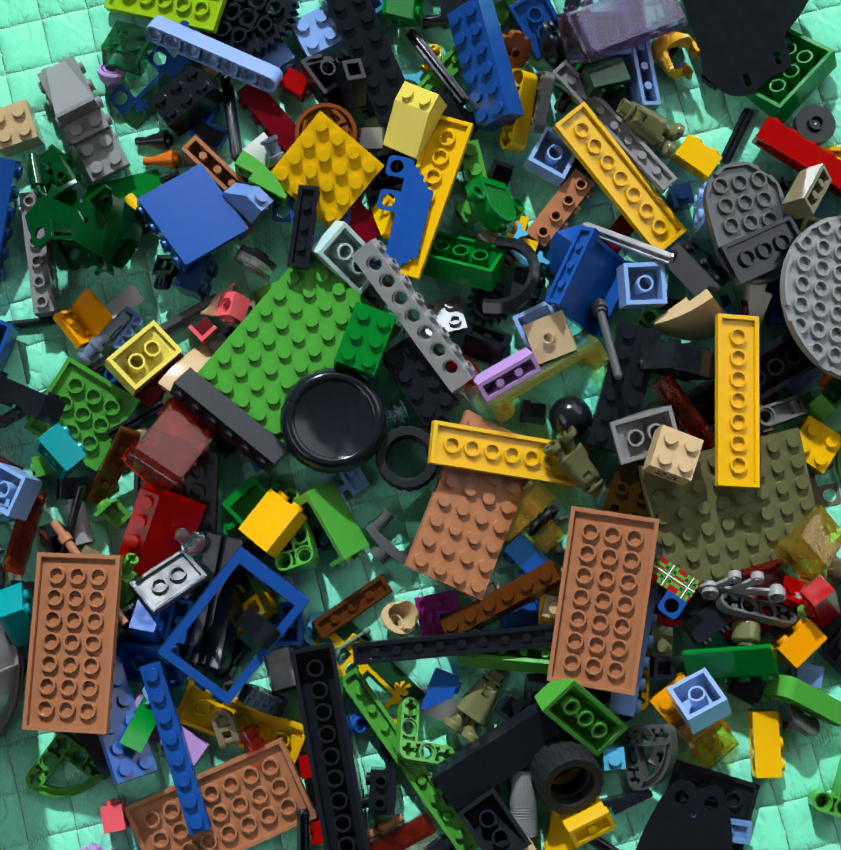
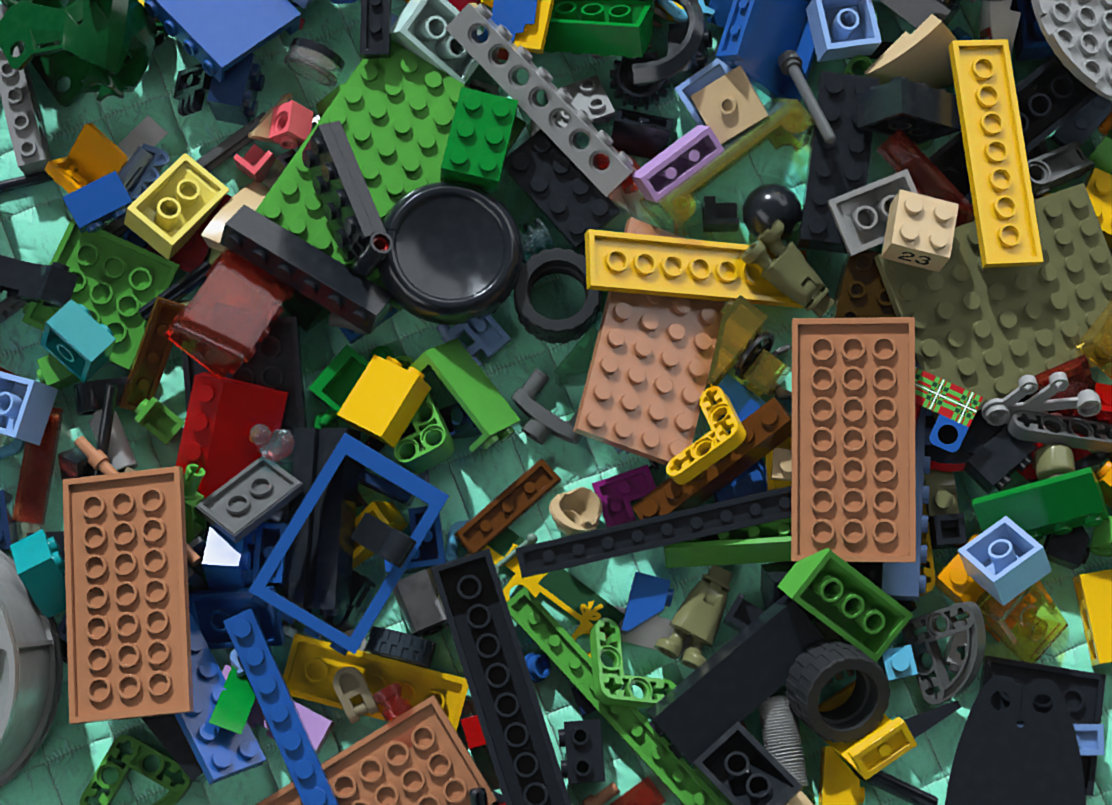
camera: 10 degrees left, 5 degrees down
none -> blue brick [62,171,133,234]
none -> black hinge [302,121,393,277]
none -> yellow beam [666,386,746,485]

